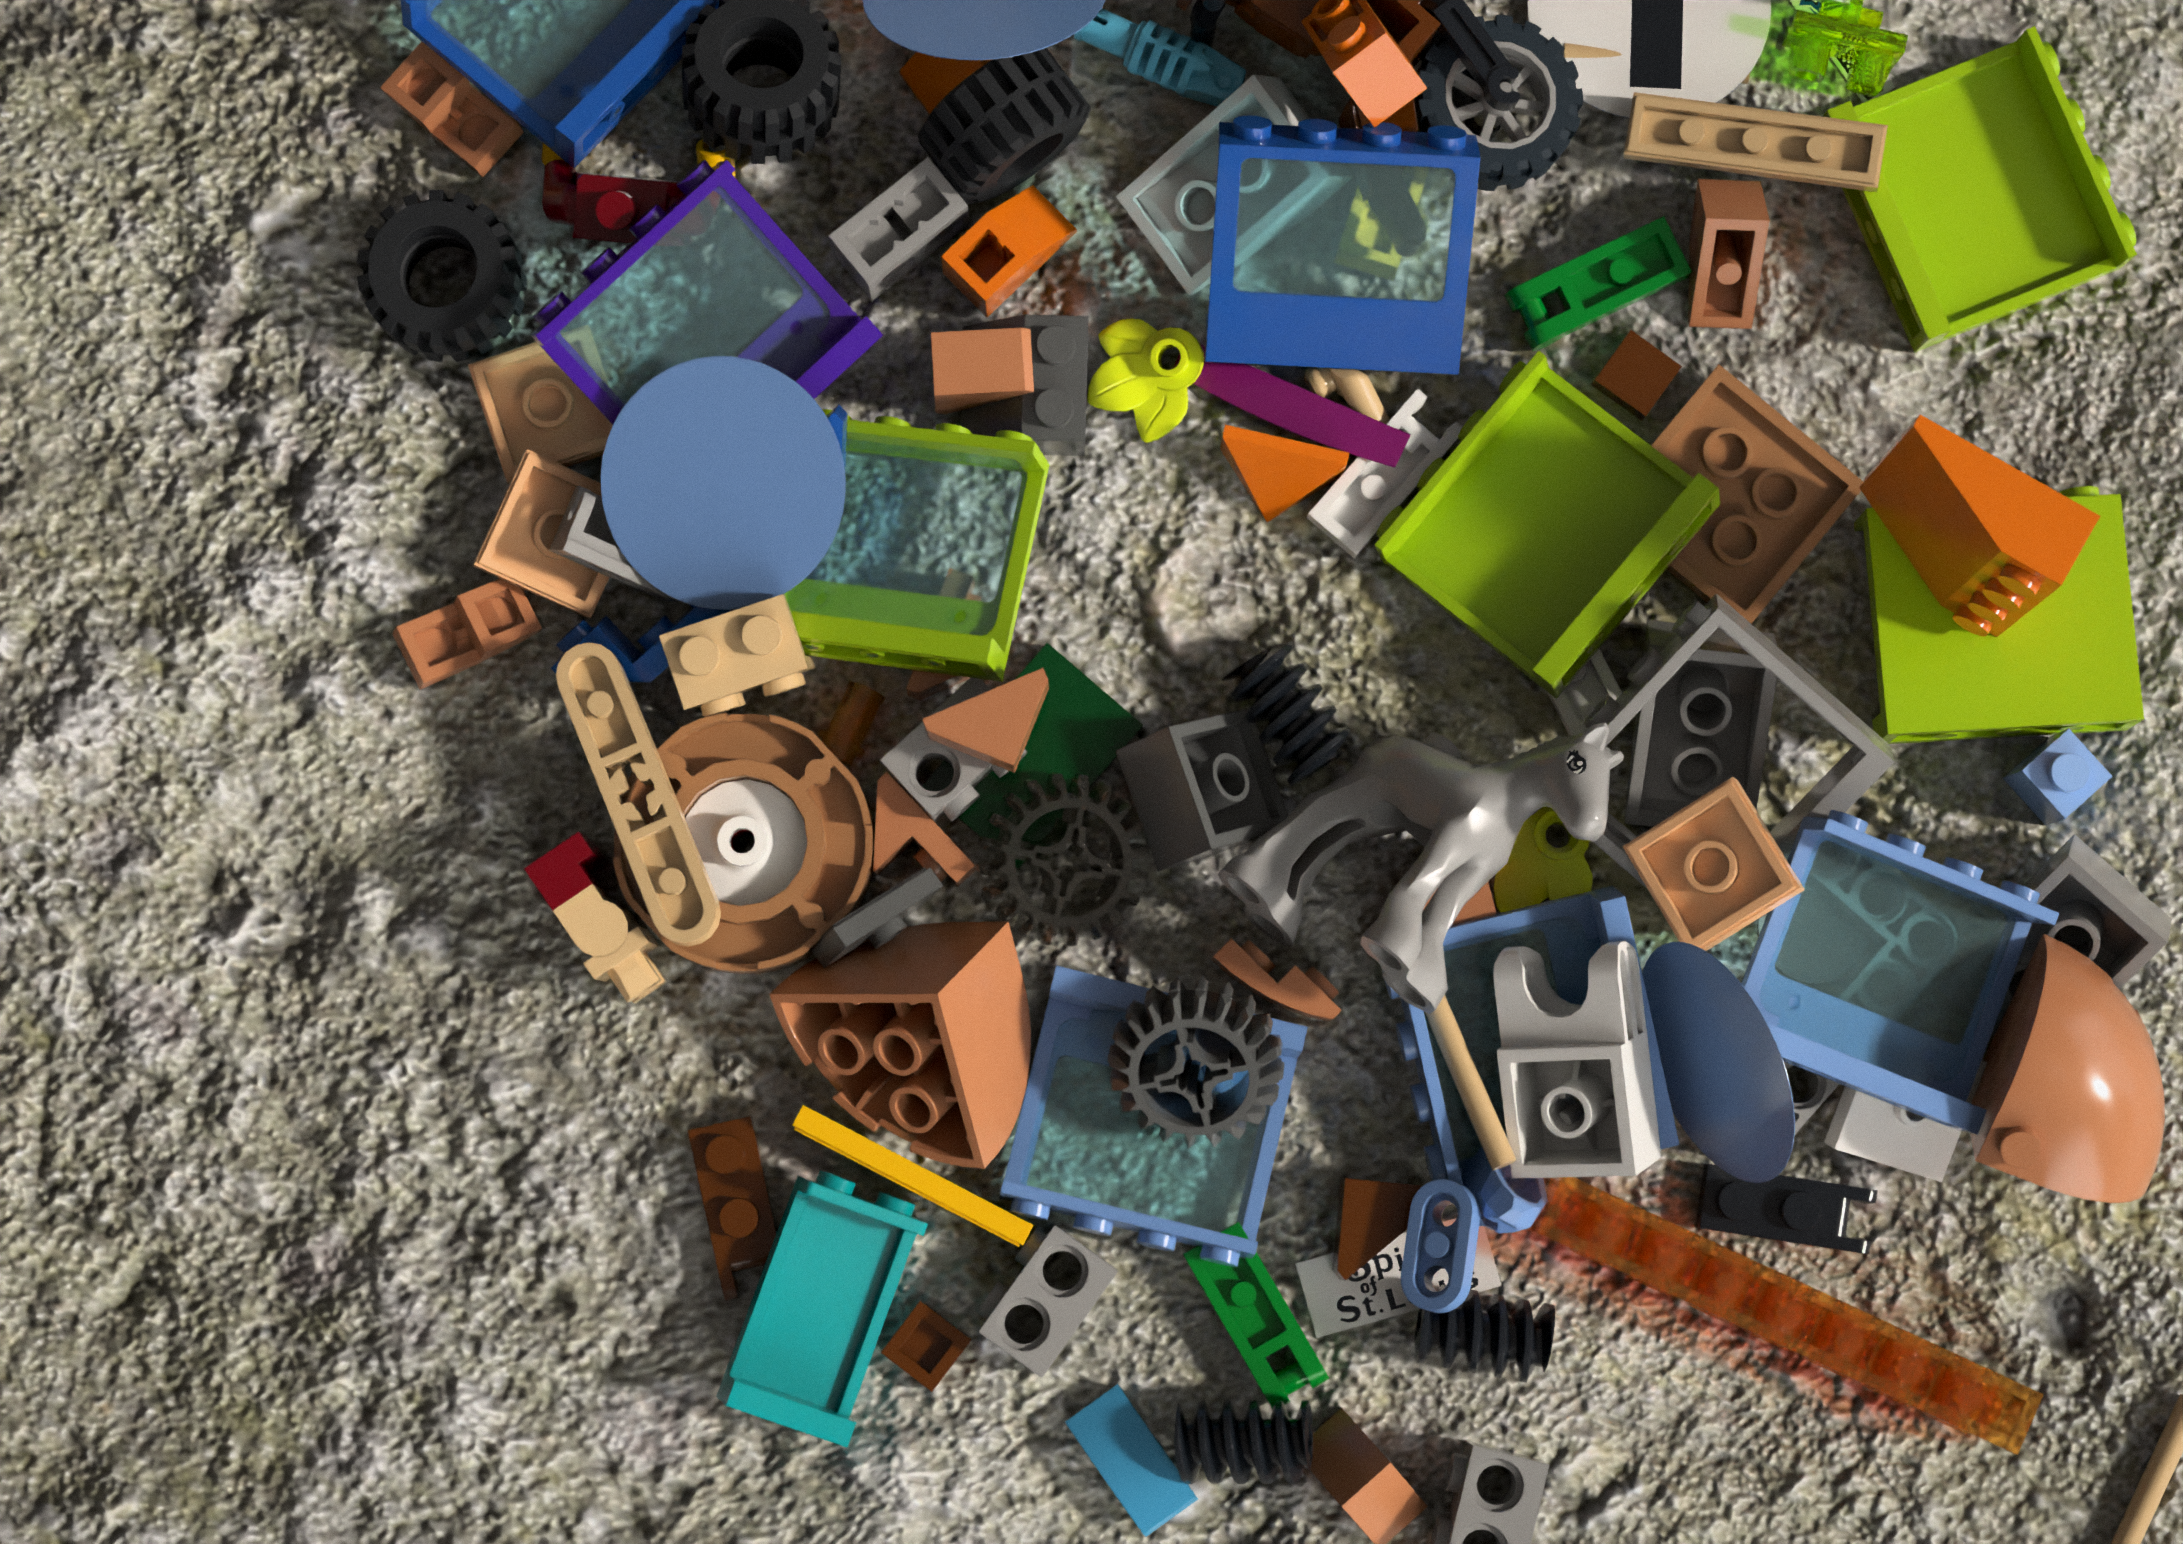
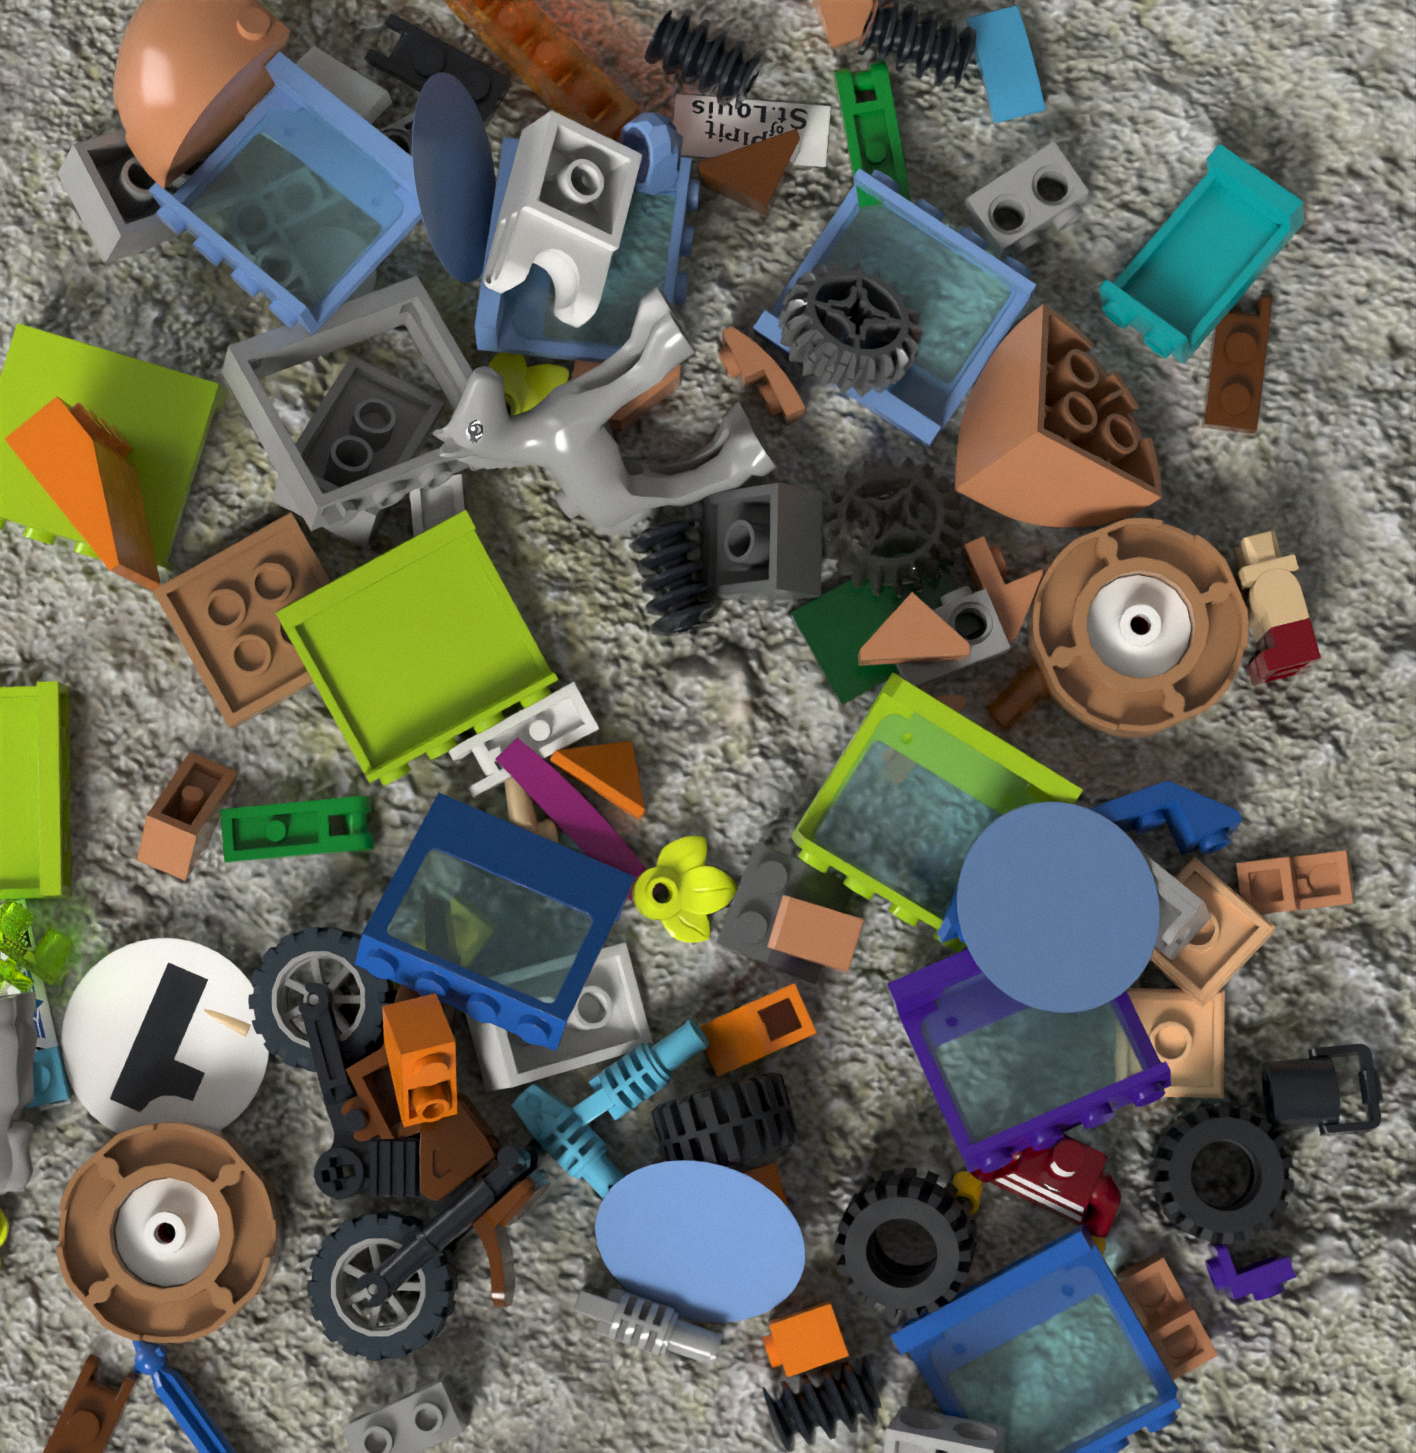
camera: 150 degrees left, 0 degrees up
tan piece [556,642,721,947] -> none
tan bracket [659,594,816,717] -> none
yellow tile [792,1105,1034,1247] -> none
dark grey plate [812,867,943,968] -> none
light grey brick [828,157,970,301] -> none
reddish brown tile [881,1300,972,1392] -> none
medium blue plate [1401,1179,1481,1313] -> none
tan bar [1424,995,1516,1171] -> none
reddish brown tile [1591,330,1682,421] -> none
light nougat tile [1622,777,1805,951] -> none
tan tile [1624,92,1888,192] -> none
light blue brick [2003,728,2113,825] -> none
none -> medium azure hinge [572,1018,710,1126]
none -> dark purple bracket [1205,1242,1296,1301]
none -> black piece [1261,1044,1384,1136]

